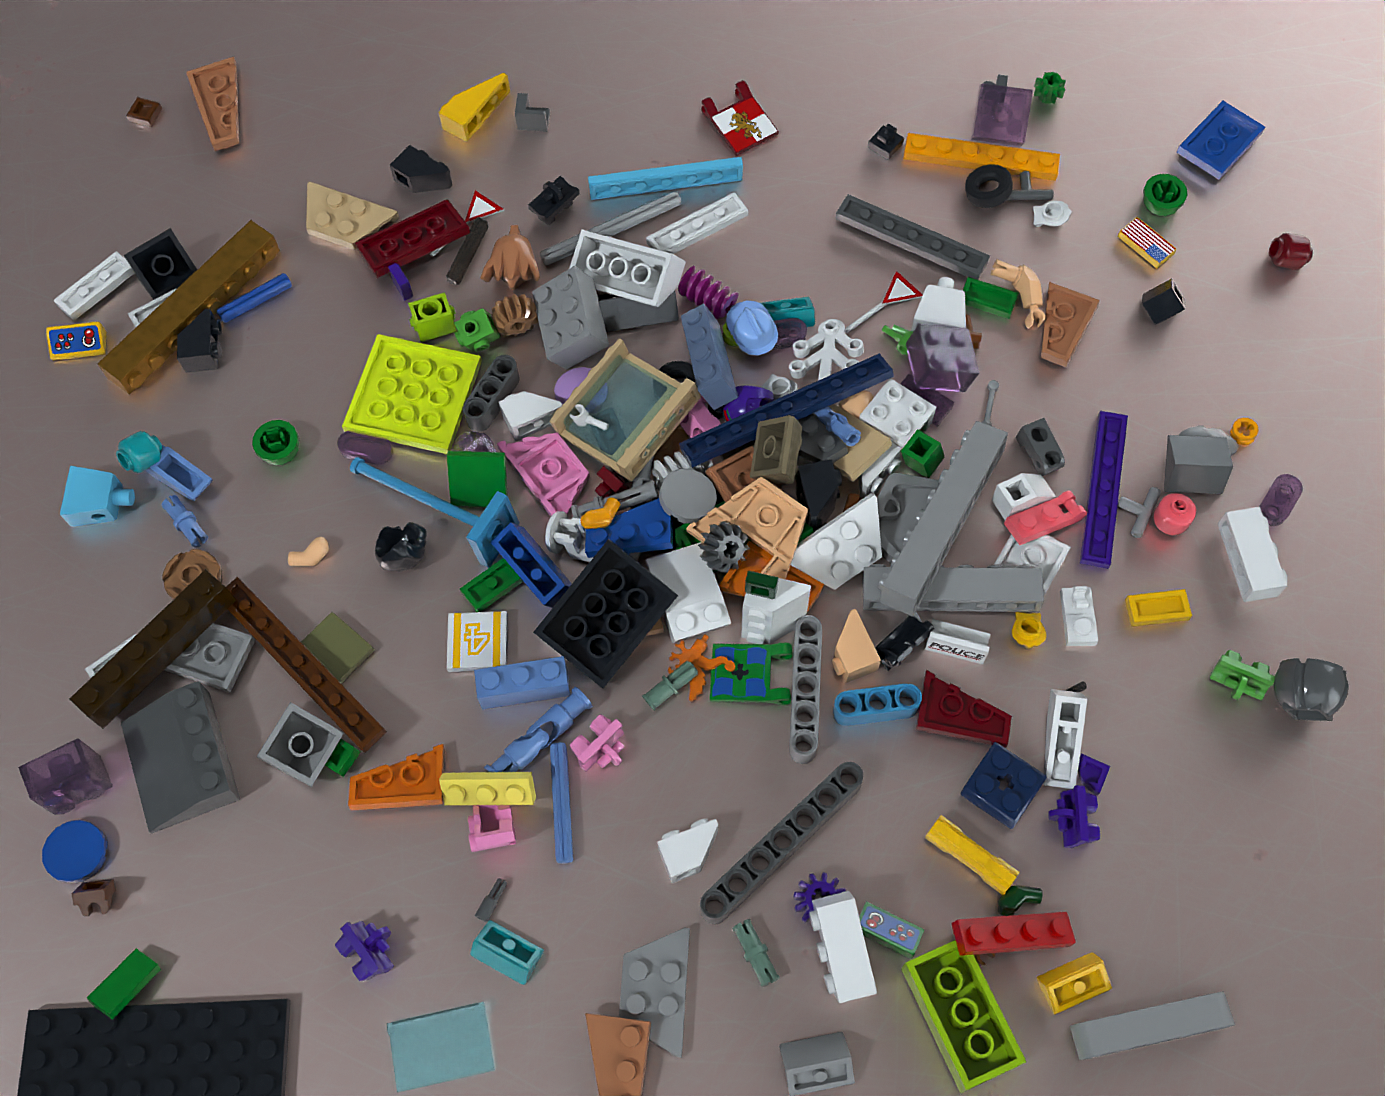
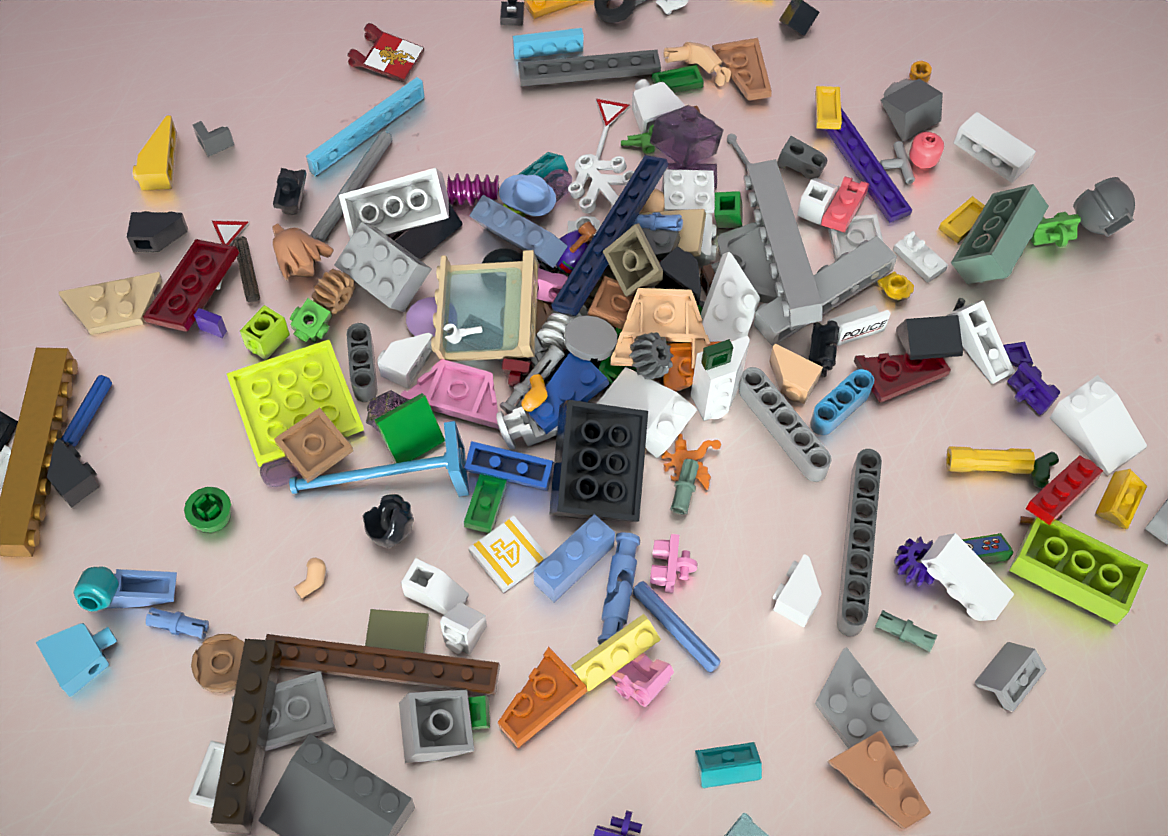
camera: 40 degrees left, 5 degrees down
dark grey pin [475,878,507,923] -> none
white tile [646,192,748,254] -> none
green flag [710,643,793,705] -> none
dark blue brick [961,742,1047,829] -> none
clear purple plate [1259,474,1303,526] -> none
none -> medium nougat plate [274,407,353,483]
none -> white slope [401,558,469,615]
none -> white slope [440,603,487,655]
none -> medium azure plate [513,28,584,59]
none -> dark orange hand [569,221,597,253]
none -> yellow tile [815,86,842,129]
none -> black slope [896,315,963,360]
none -> sand green brick [951,184,1049,284]
none -> white slope [1050,375,1147,476]

